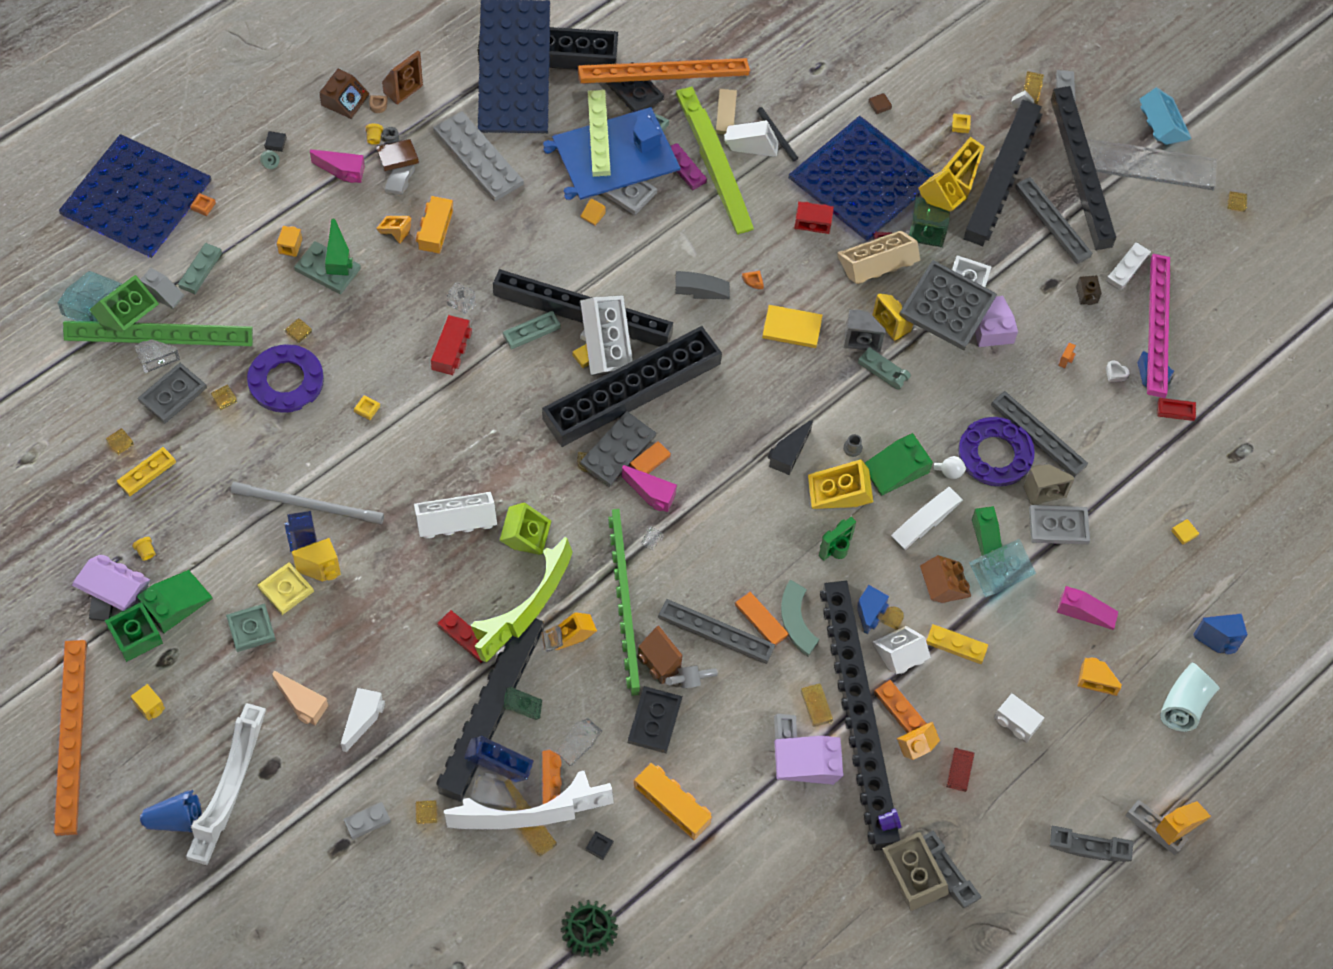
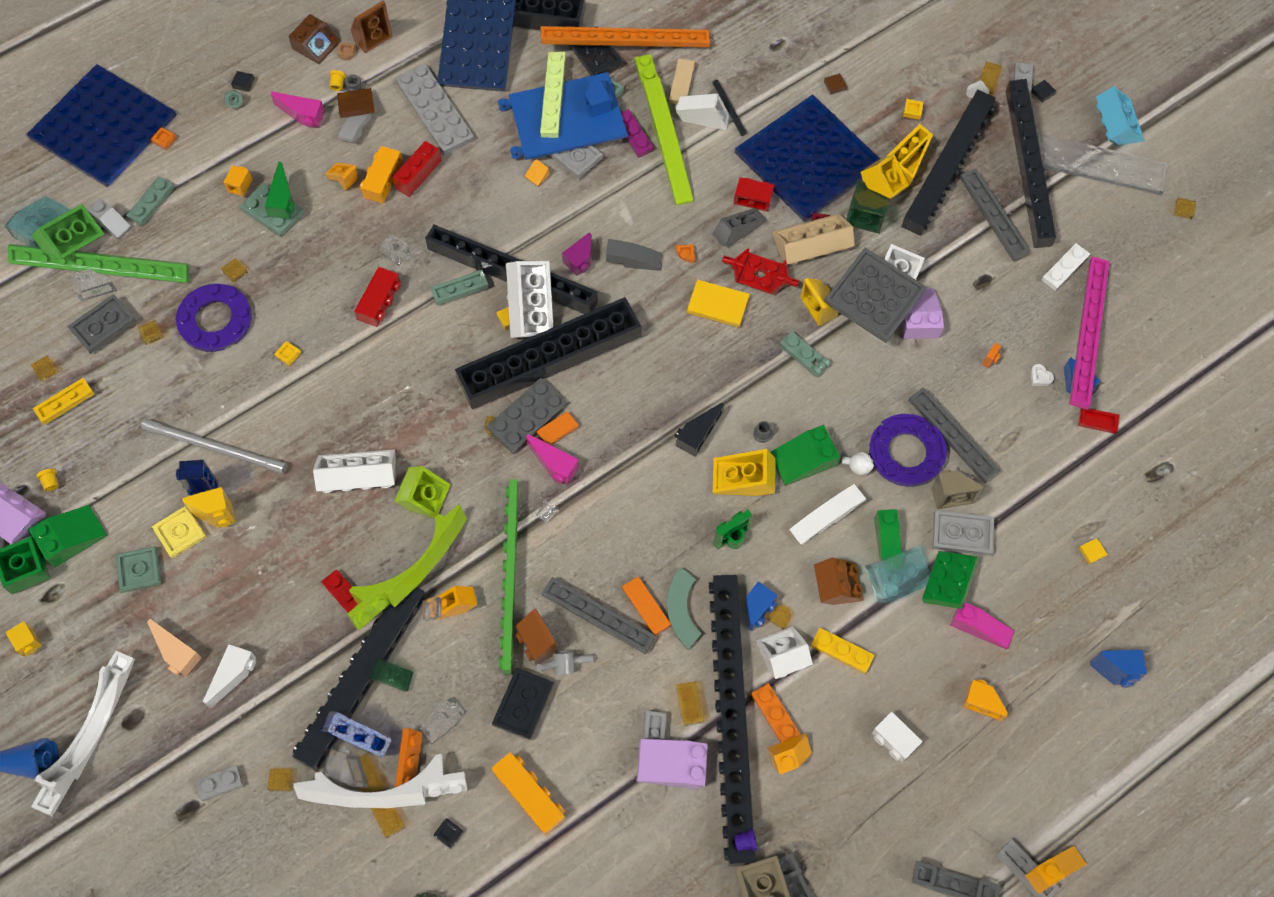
camera: 10 degrees right, 5 degrees up
flat silver slope [844,309,885,352] -> none
clear red tile [946,748,974,792] -> none
dark brown brick [1076,275,1102,305] -> none
light aqua brick [1160,662,1220,732] -> none
none -> red brick [392,141,441,197]
none -> magenta slope [562,232,592,276]
none -> dark grey slope [712,208,767,246]
none -> red plate [722,248,800,295]
none -> green plate [922,551,978,609]
none -> black tile [1031,80,1056,103]

